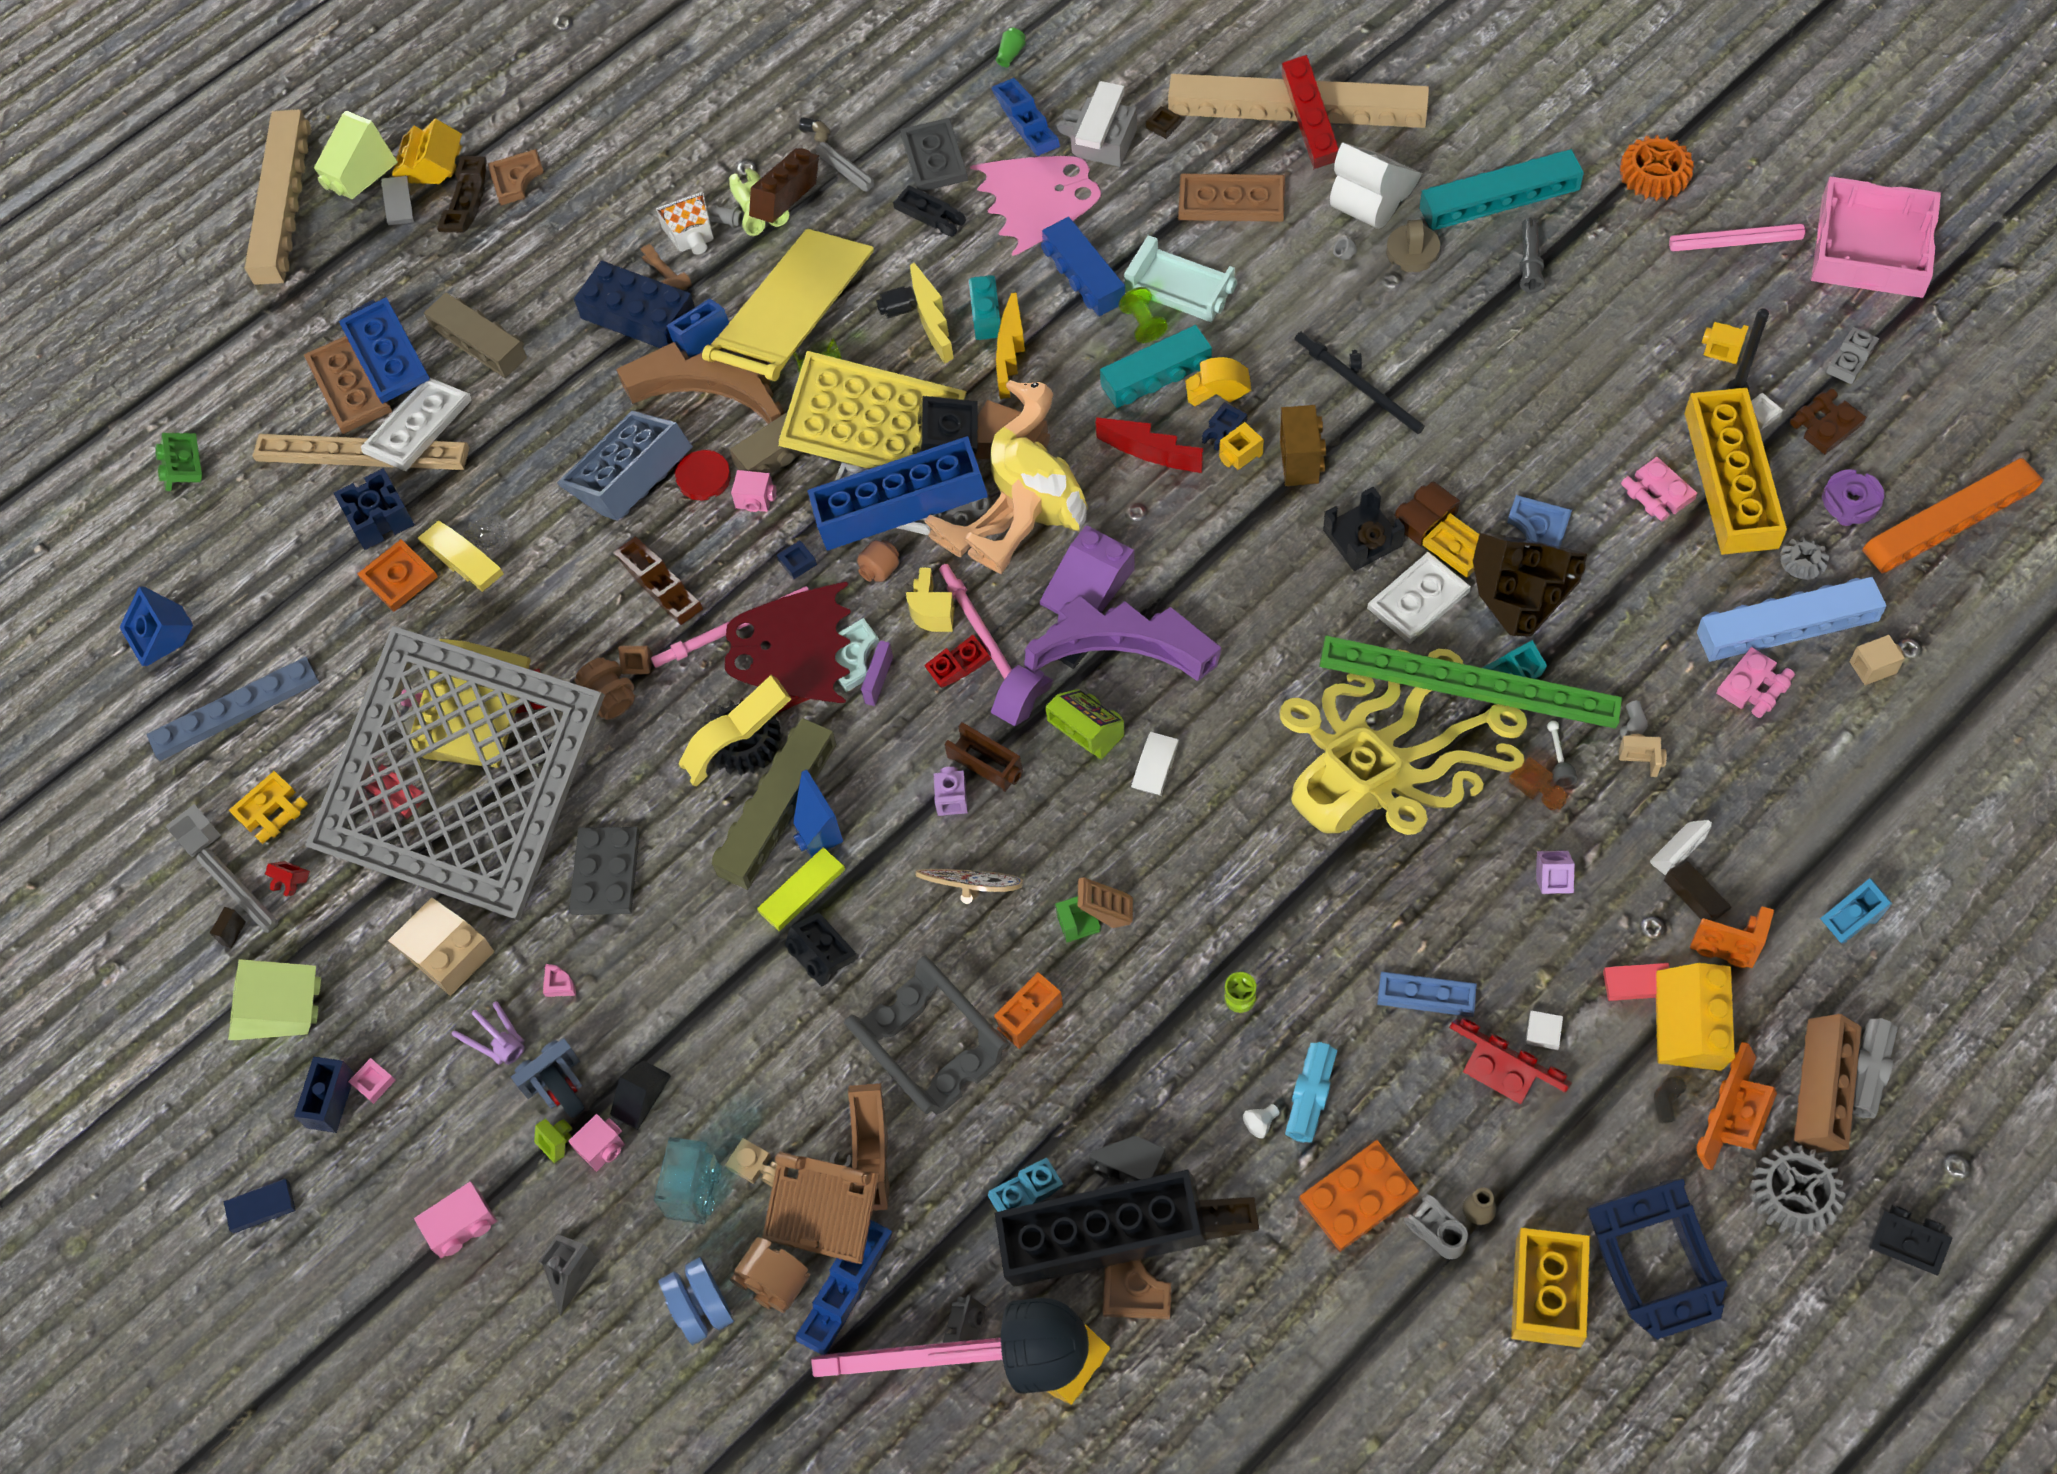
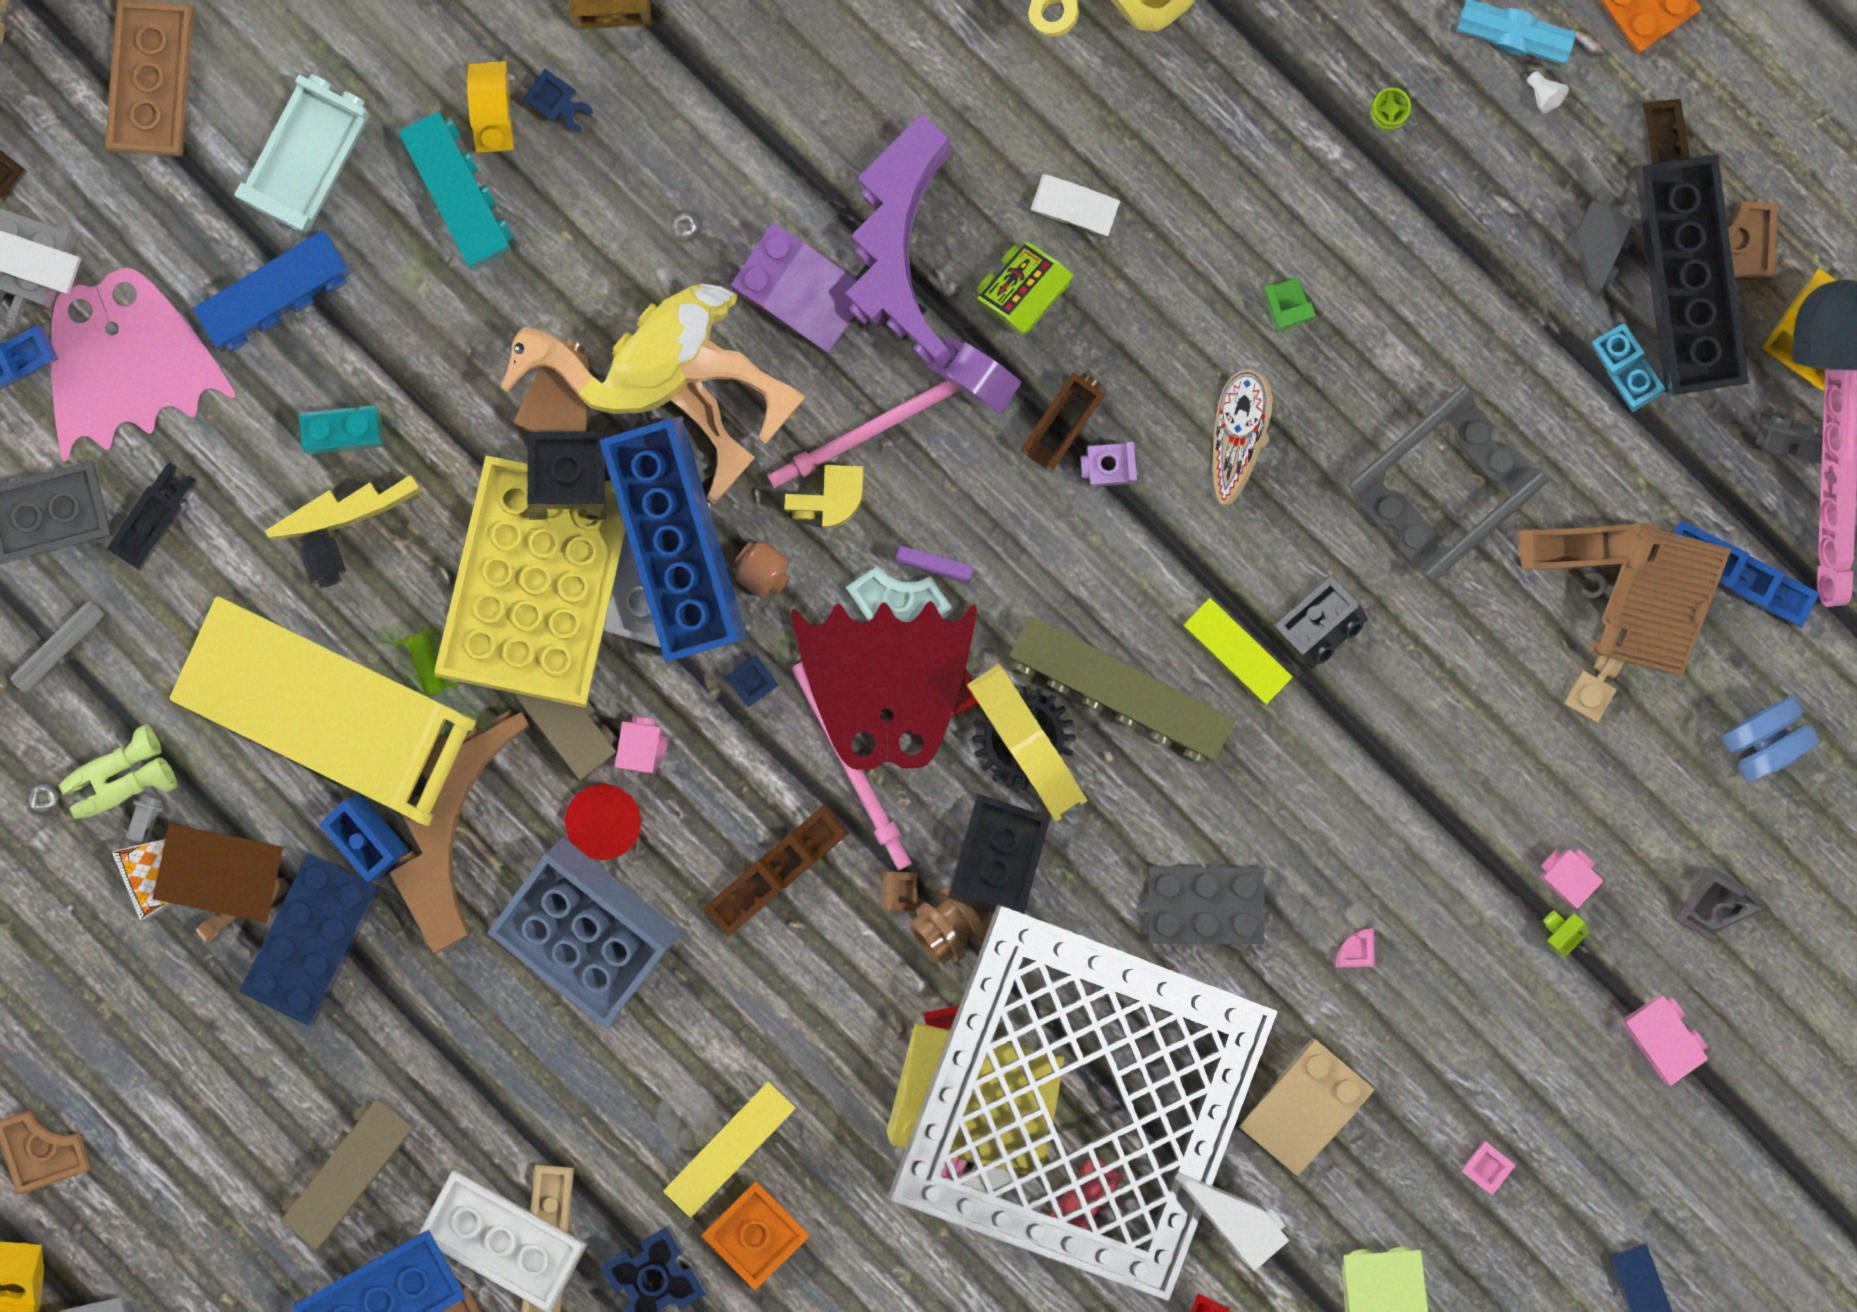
camera: 95 degrees left, 25 degrees up
dark blue brick [294,1056,355,1133] -> none
dark brown slope [437,156,487,233] -> none
lavender plant [452,1001,525,1065] -> none
sand blue plate [511,1038,585,1118] -> none
black slope [610,1061,671,1130] -> none
clear light blue brick [654,1137,722,1225] -> none
medium nougat brick [730,1237,811,1313] -> none
reddish brown brick [749,148,819,223] -> none
blue slope [793,769,844,858] -> none
red slope [924,634,992,688] -> none
orange hinge [994,972,1063,1049] -> none
yellow slope [996,293,1025,399] -> none
medium nougat slope [1078,877,1133,928] -> none
red slope [1095,417,1203,473] -> none
clear neon green piece [1119,287,1168,343] -> none
yellow brick [1219,422,1264,470] -> none
none -> reddish brown tile [152,823,283,923]
none -> black plate [947,793,1050,914]
none -> white slope [1175,1172,1289,1271]

